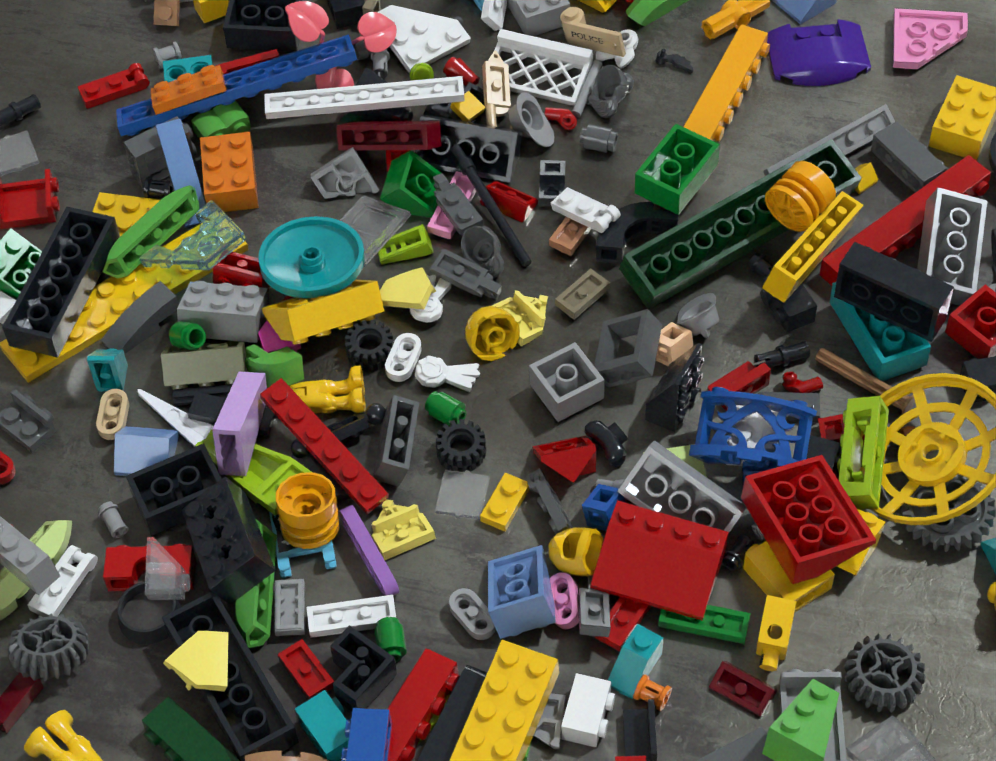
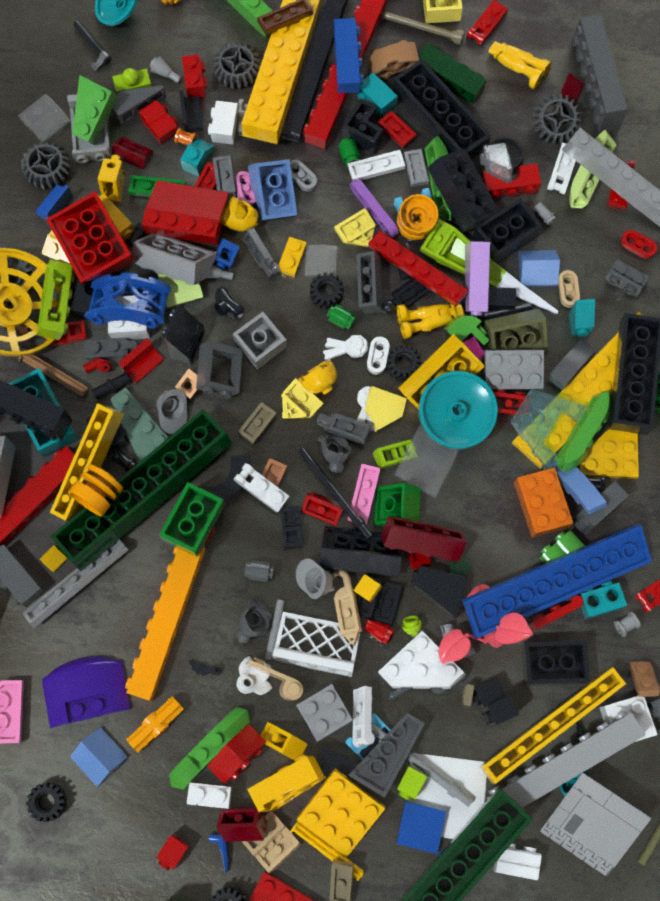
camera: 170 degrees right, 20 degrees up
orange plate [151,65,227,115] -> none
light yellow slope [163,631,228,692] -> none
green brick [169,321,206,350] -> none
white plate [264,76,465,119] -> none
light grey slope [311,147,379,199] -> none
dark grey hinge [433,173,483,236] -> none
red slope [532,435,596,483] -> none
red arm [545,107,577,130] -> none
none -> blue panel [35,185,73,221]
none -> sand green wing [110,388,168,461]
none -> red brick [139,100,179,144]

